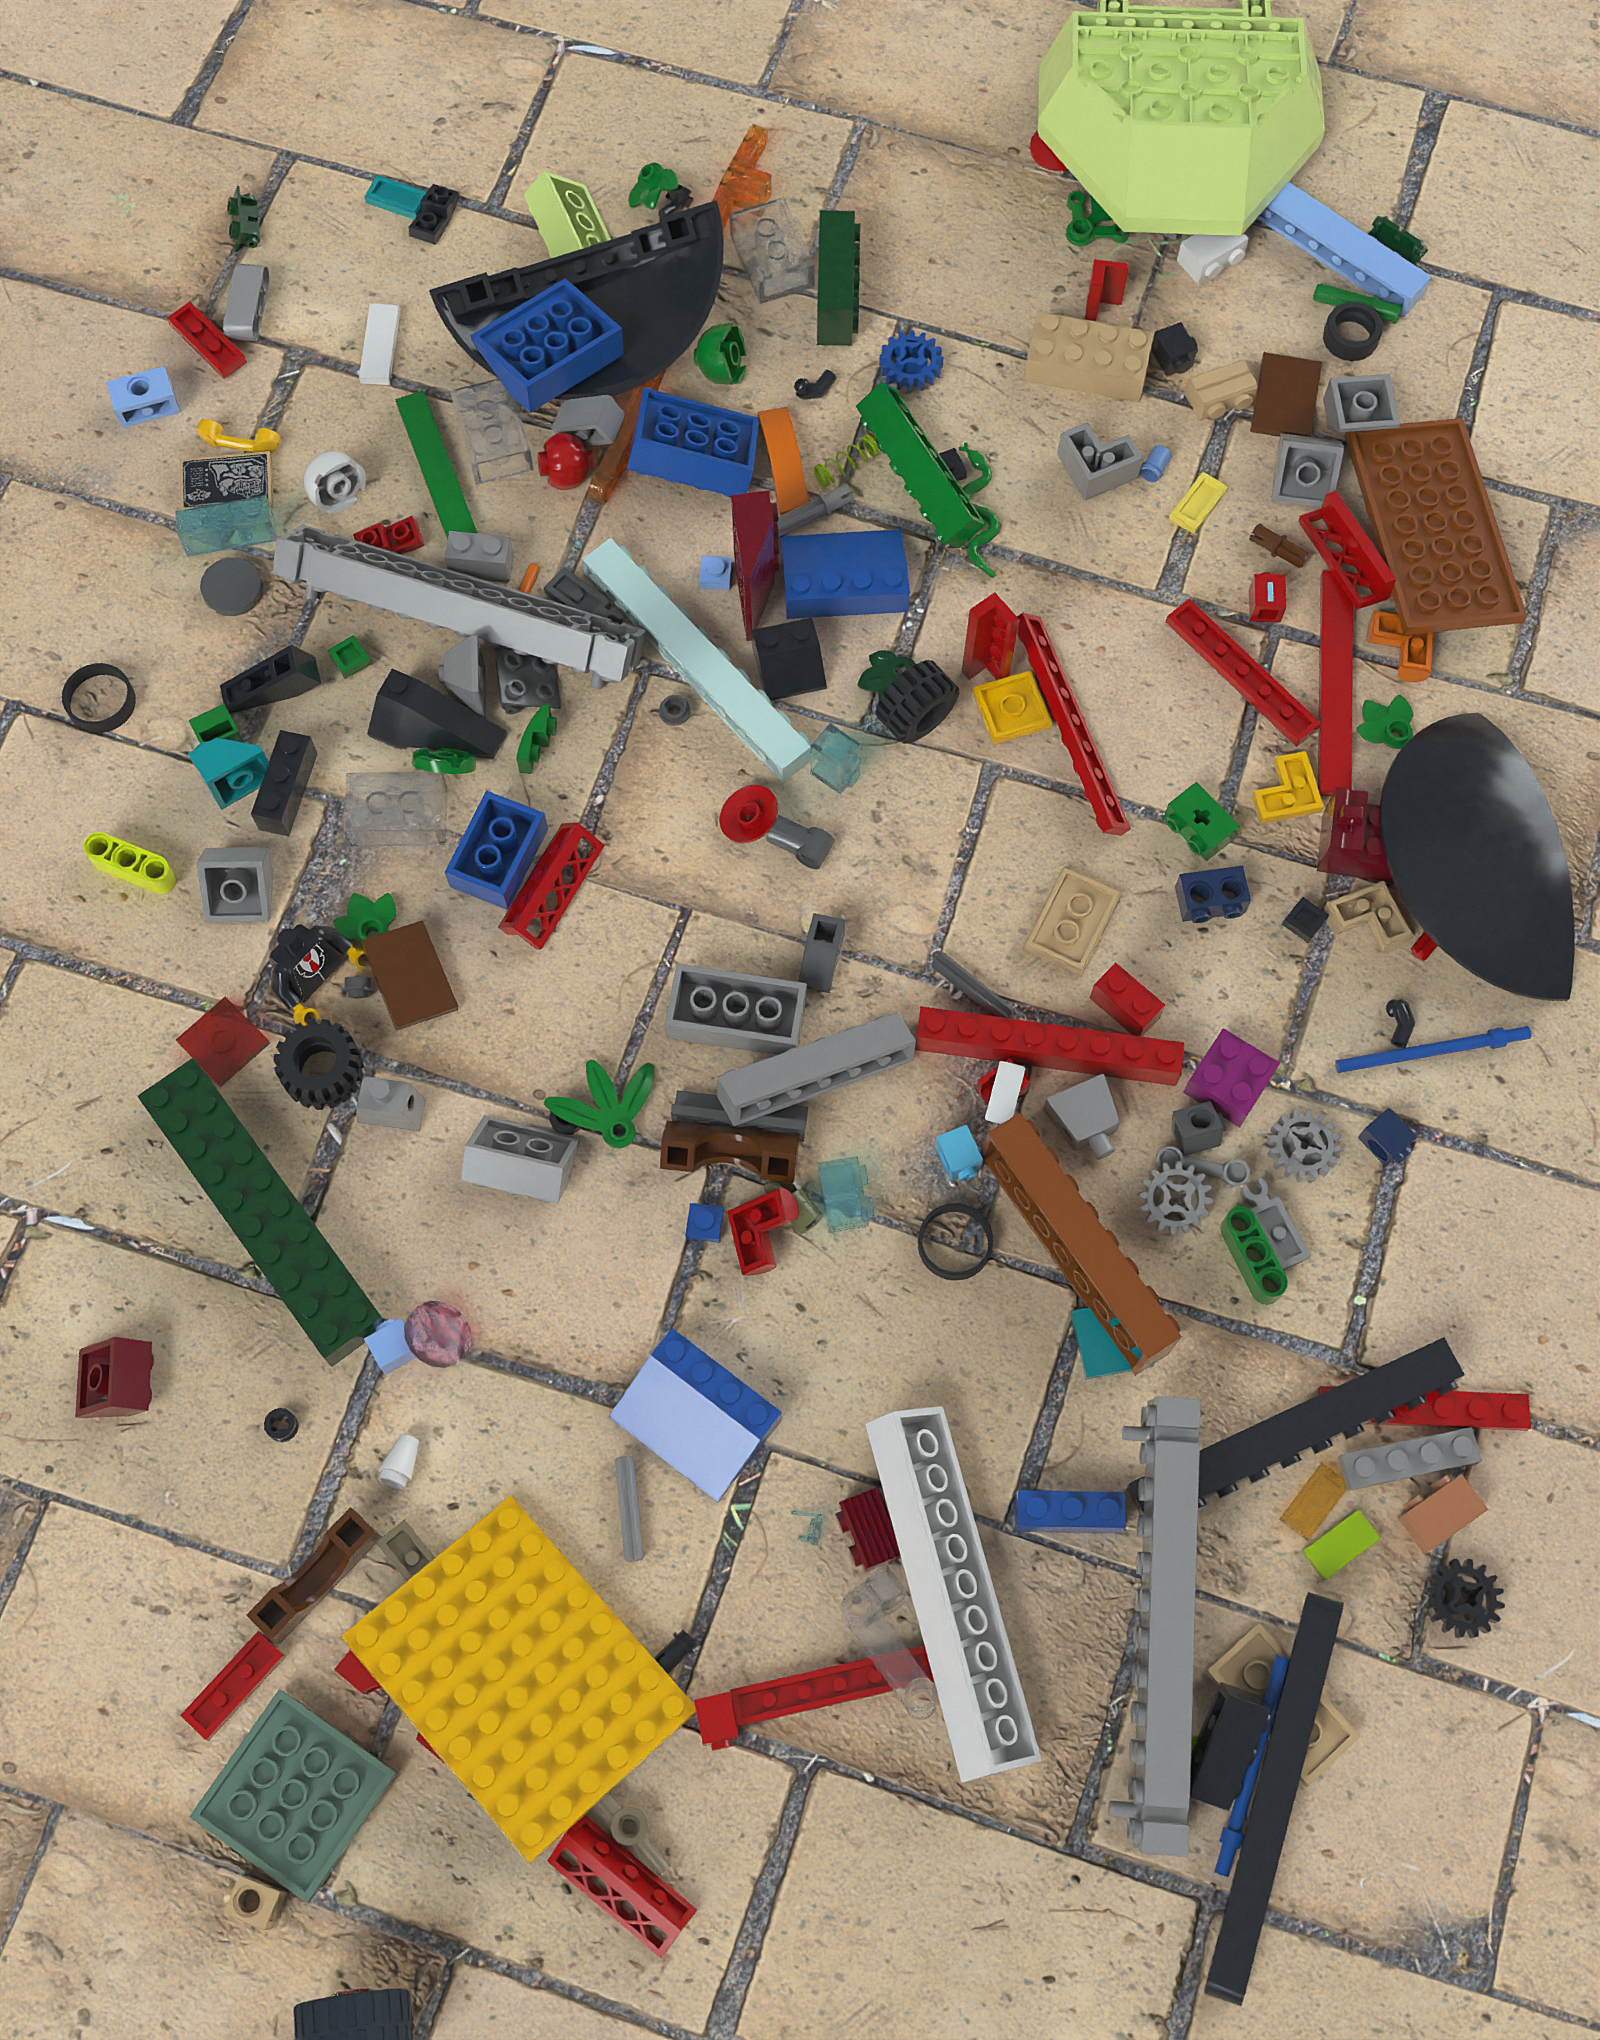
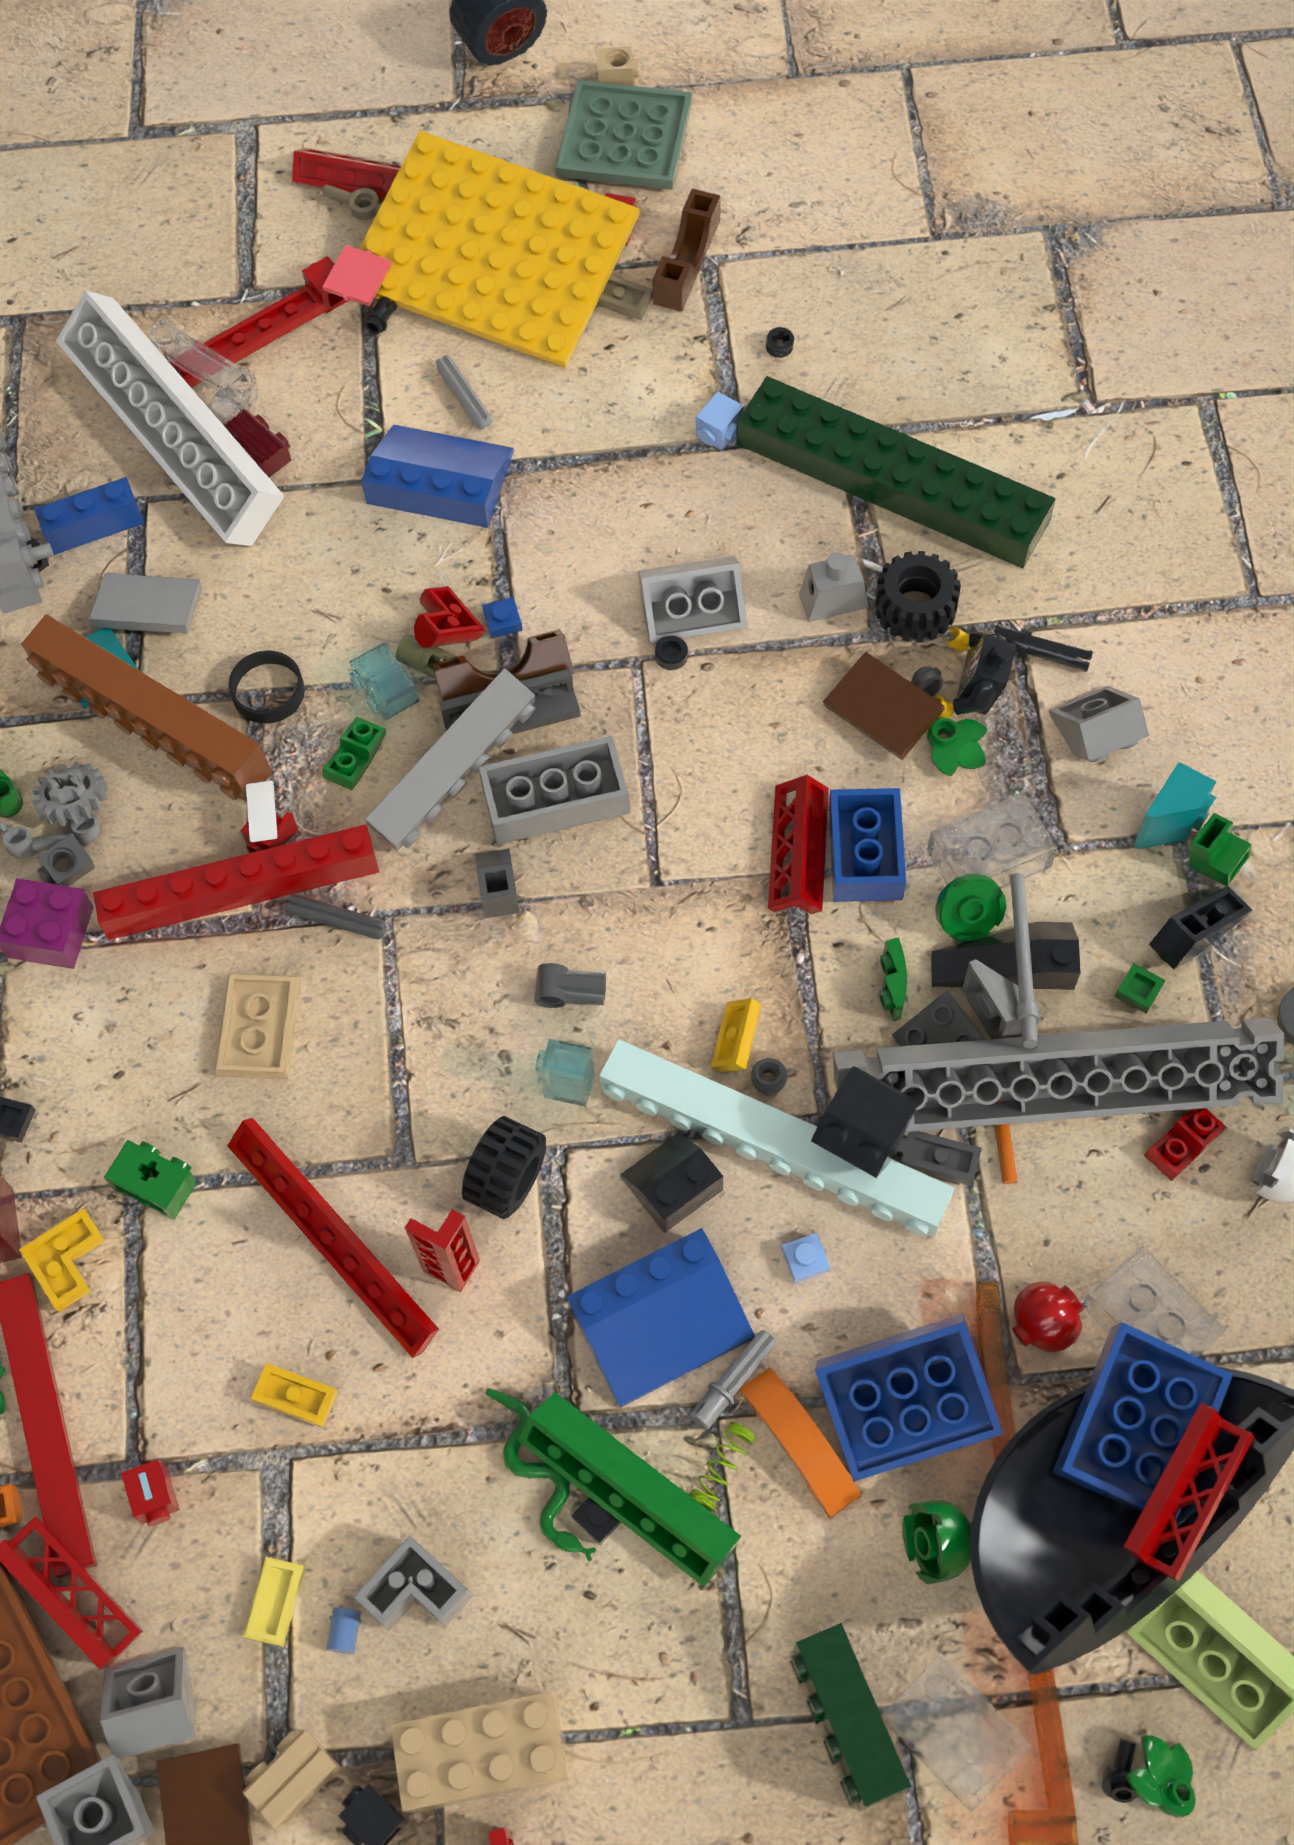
camera: 160 degrees right, 5 degrees down
dark red slope [75,1337,154,1418] -> none
neon yellow beam [83,832,177,894] -> none
clear red tile [176,996,270,1087] -> none
red plate [180,1631,286,1741] -> none
black brick [251,730,318,837] -> none
white cone [378,1434,420,1490] -> none
green tile [395,390,478,540] -> none
clear pink tile [404,1300,472,1368] -> none
light grey brick [444,531,514,582] -> none
green plant [544,1060,654,1149] -> none
light grey brick [551,395,625,446] -> none
red dish [719,785,778,844] -> none
dark red slope [731,490,779,641] -> none
clear light blue piece [791,1510,822,1546] -> none
black arm [794,369,837,400] -> none
dark green plate [857,650,916,700] -> none
blue gear [879,330,944,393] -> none
medium azure brick [934,1124,983,1182] -> none
yellow plate [972,670,1053,745] -> none
light grey torso [1043,1074,1119,1160] -> none
red brick [1090,962,1165,1036] -> none
red plate [1165,599,1321,747] -> none
dark blue brick [1175,866,1251,923] -> none
reddish brown axle [1249,523,1309,568] -> none
none -> light grey tile [89,573,202,634]
none -> yellow plate [250,1363,338,1428]
none -> green slope [322,717,386,790]
none -> coral piece [323,245,392,306]
none -> yellow plate [711,998,761,1073]
none -> black slope [811,1066,920,1178]
none -> black pin [994,625,1093,672]
none -> light grey bar [1010,873,1040,1049]
none -> red fence [1124,1403,1254,1582]

